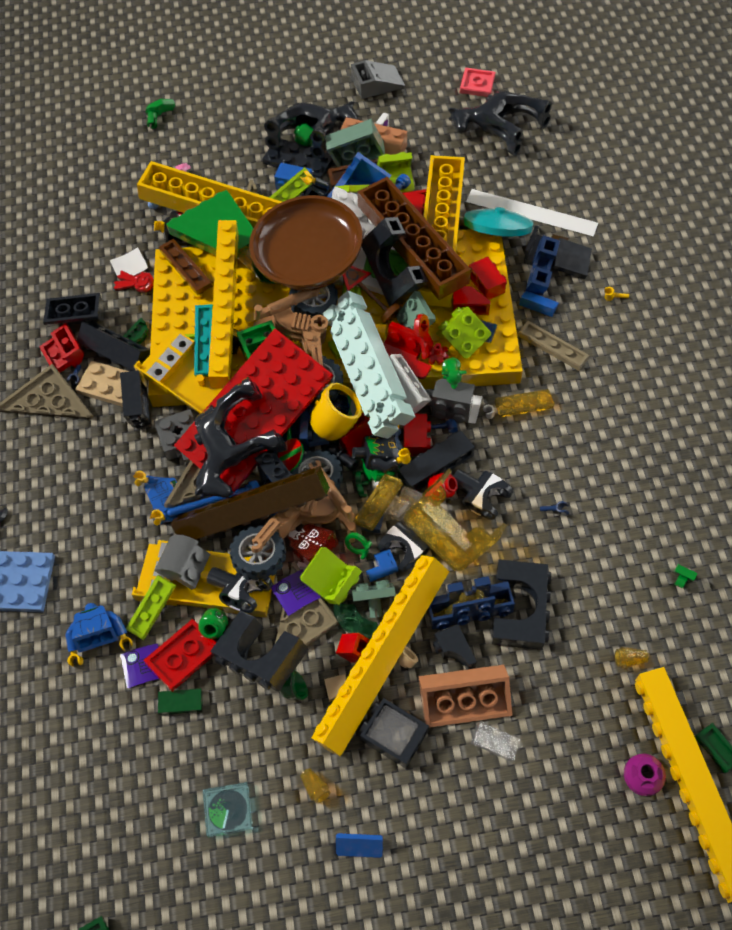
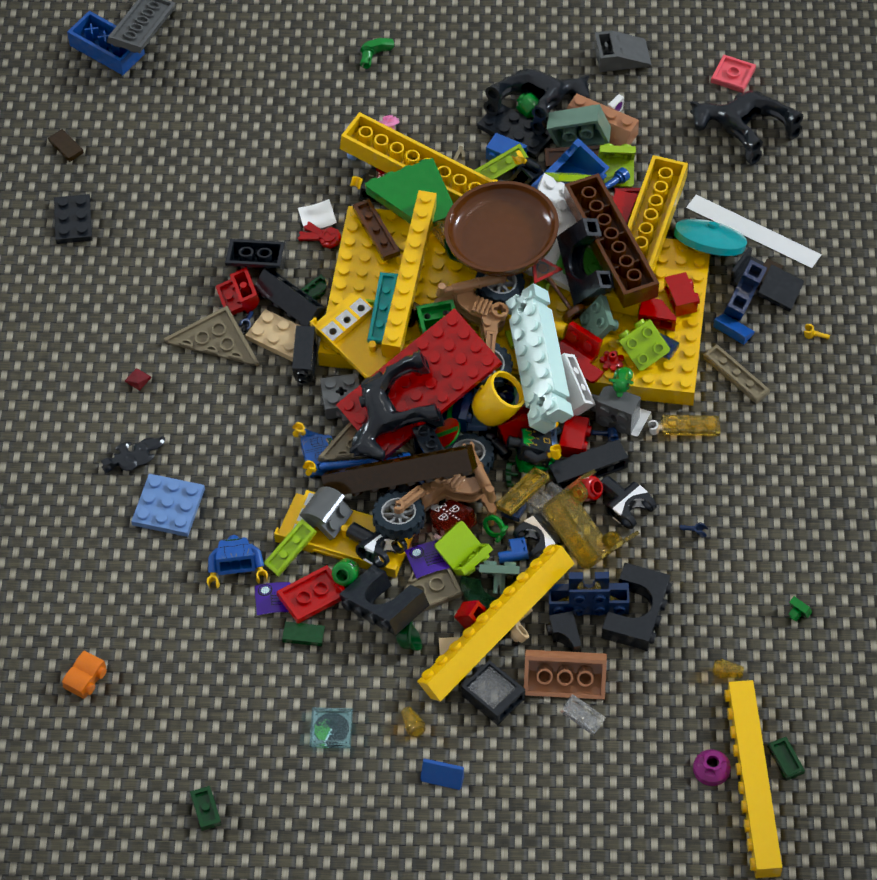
camera: 10 degrees right, 5 degrees down
red piece [414,314,434,359] -> none

